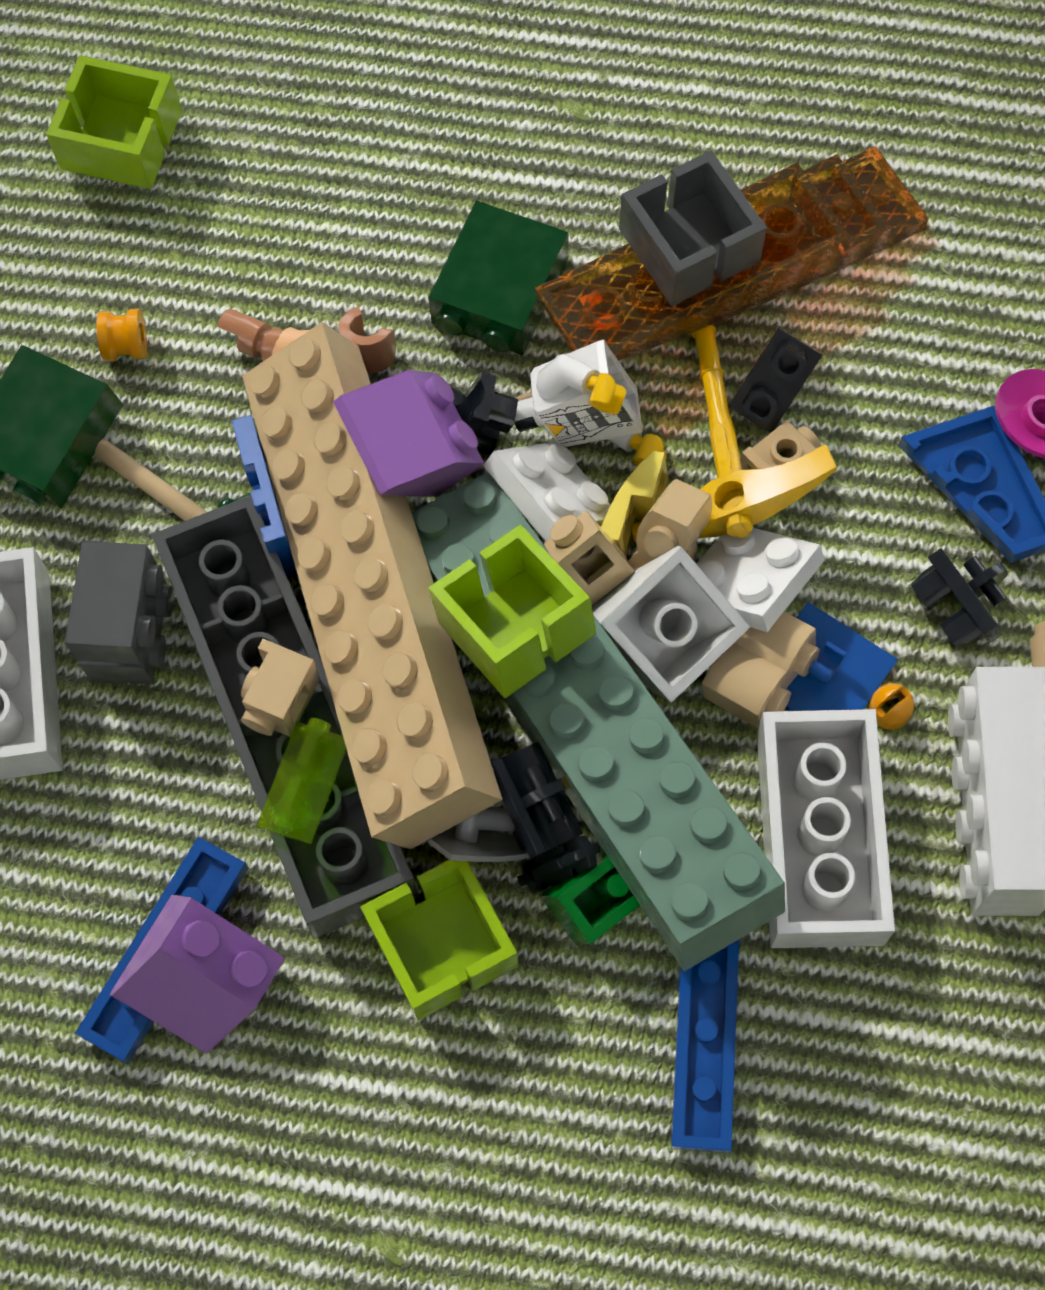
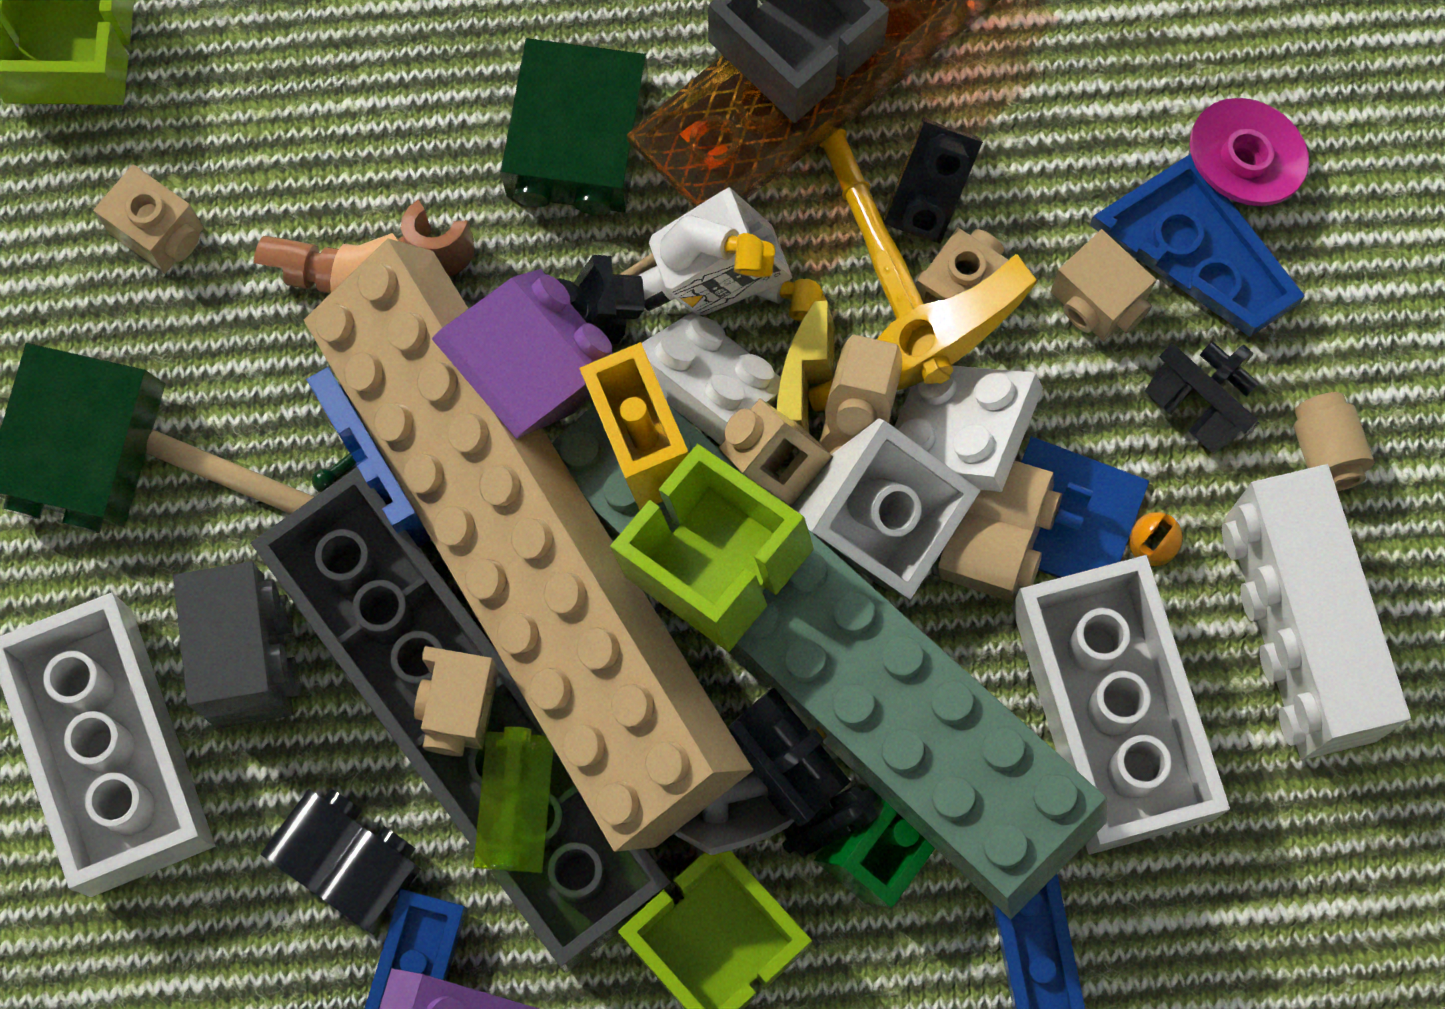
camera: 15 degrees left, 5 degrees up
light orange wheel [96,308,147,362] -> none
none -> tan brick [93,164,204,274]
none -> black brick [260,788,421,935]
none -> yellow brick [579,342,689,510]
none -> tan brick [1050,229,1157,342]

